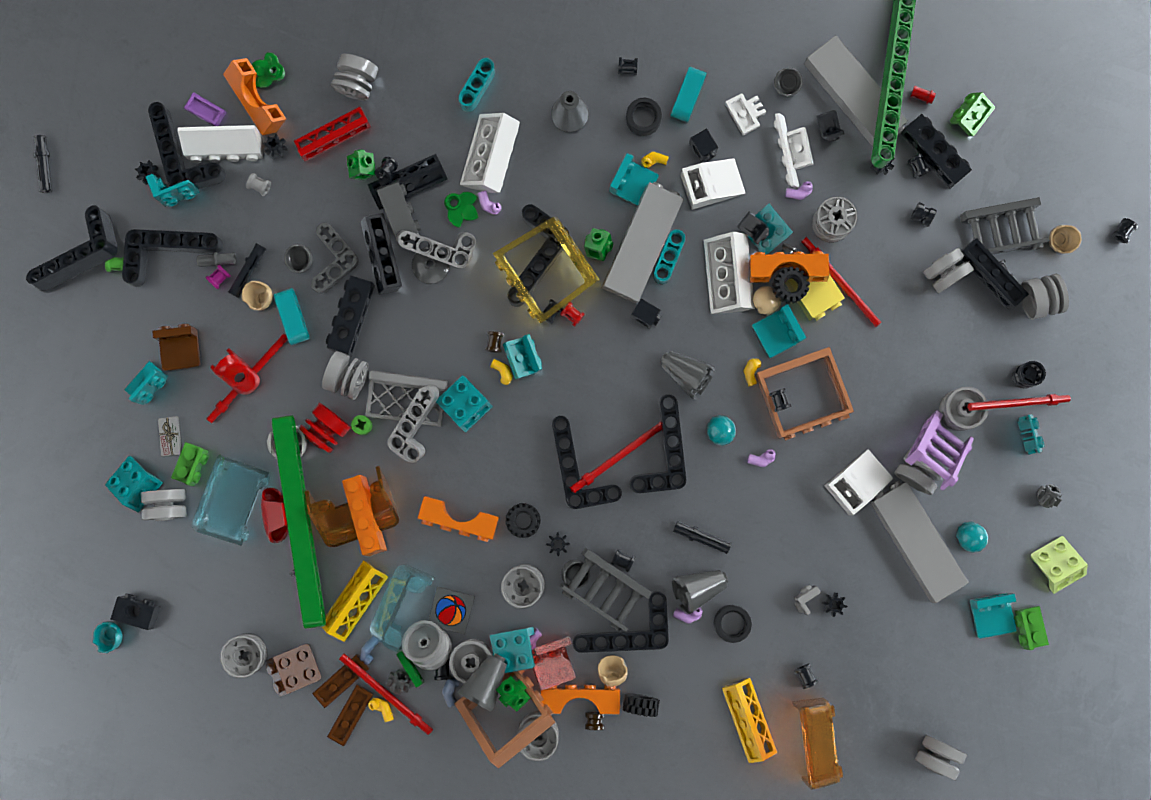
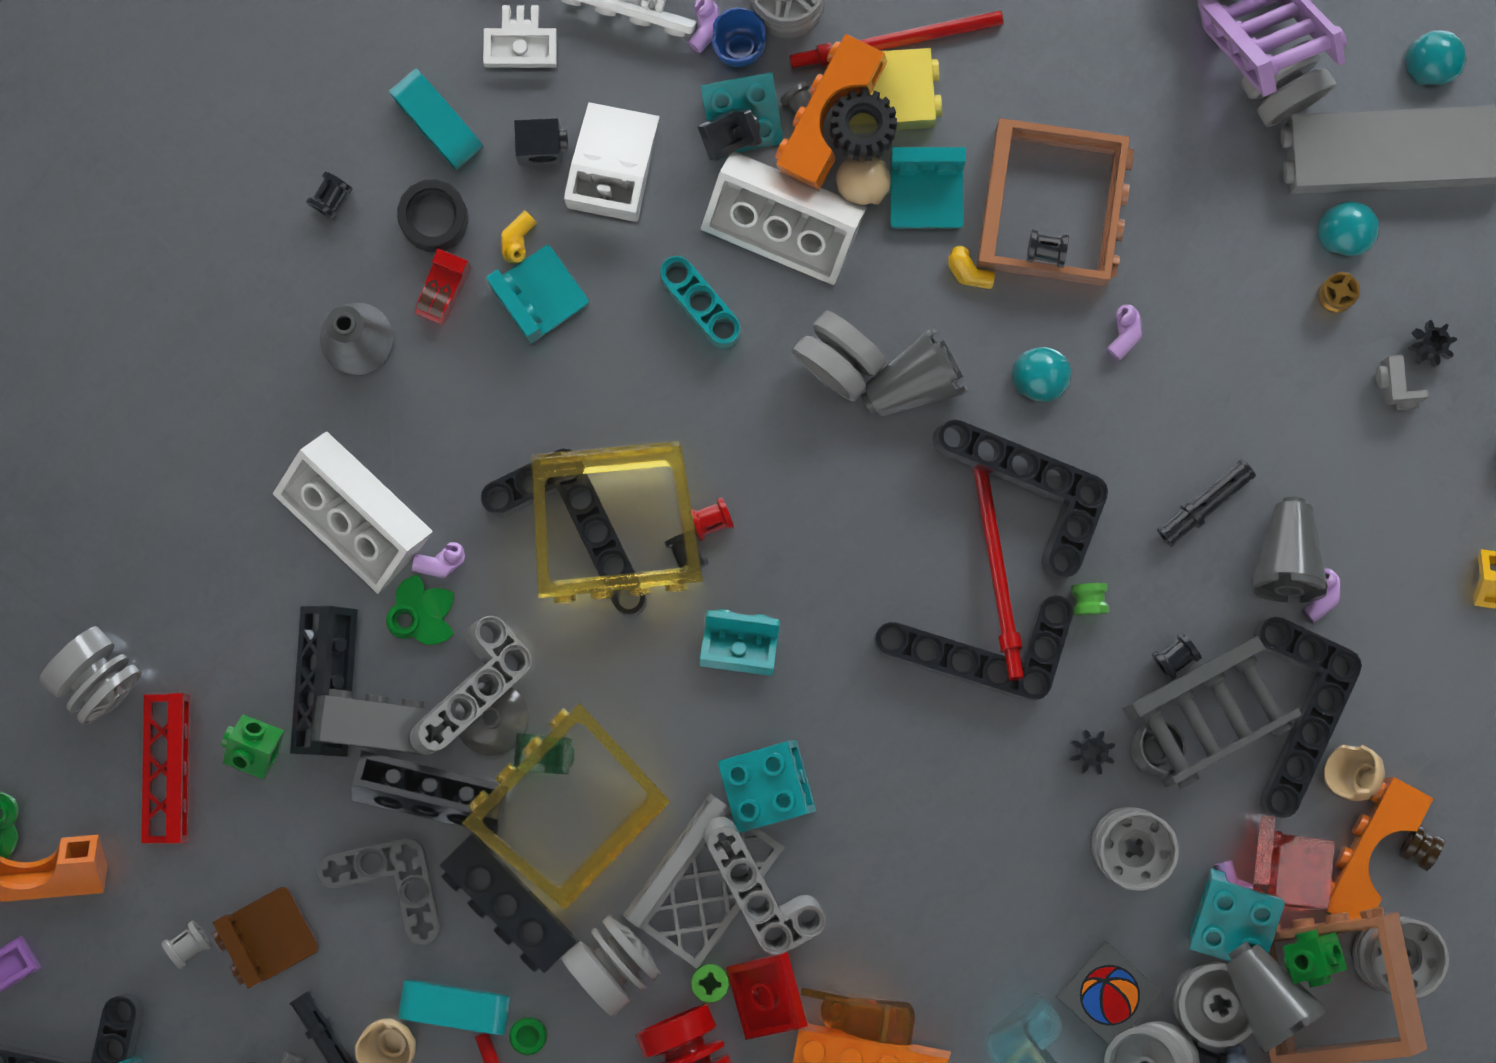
camera: 60 degrees left, 0 degrees up
white slope [178,125,264,163] -> none
black gear [263,134,288,159] -> none
dark grey hair [284,244,313,273] -> none
black bush [375,157,398,182] -> none
orange arch [417,496,500,542] -> none
teal beam [459,58,495,112] -> none
dark brown bush [485,331,504,353] -> none
yellow arm [490,359,513,385] -> none
black tyre [505,503,541,538] -> none
green brick [584,228,614,261] -> none
light grey brick [601,182,684,303] -> none
black tyre [623,693,660,717] -> none
black brick [631,298,661,329] -> none
black tyre [713,605,752,643] -> none
white slope [824,449,893,515] -> none
none -> reddish brown bracket [212,887,319,989]
none -> red leg [415,248,472,325]
none -> clear yellow windscreen [462,702,670,909]
none -> green tile [509,1017,548,1056]
none -> clear green bracket [513,733,574,775]
none -> blue hair [712,7,767,68]
none -> red tile [726,952,808,1040]
none -> light grey wheel [792,310,887,402]
none -> bright green wheel [1071,583,1110,616]
none -> pearl gold wheel [1318,272,1360,313]
none -> teal hair [1319,201,1379,257]

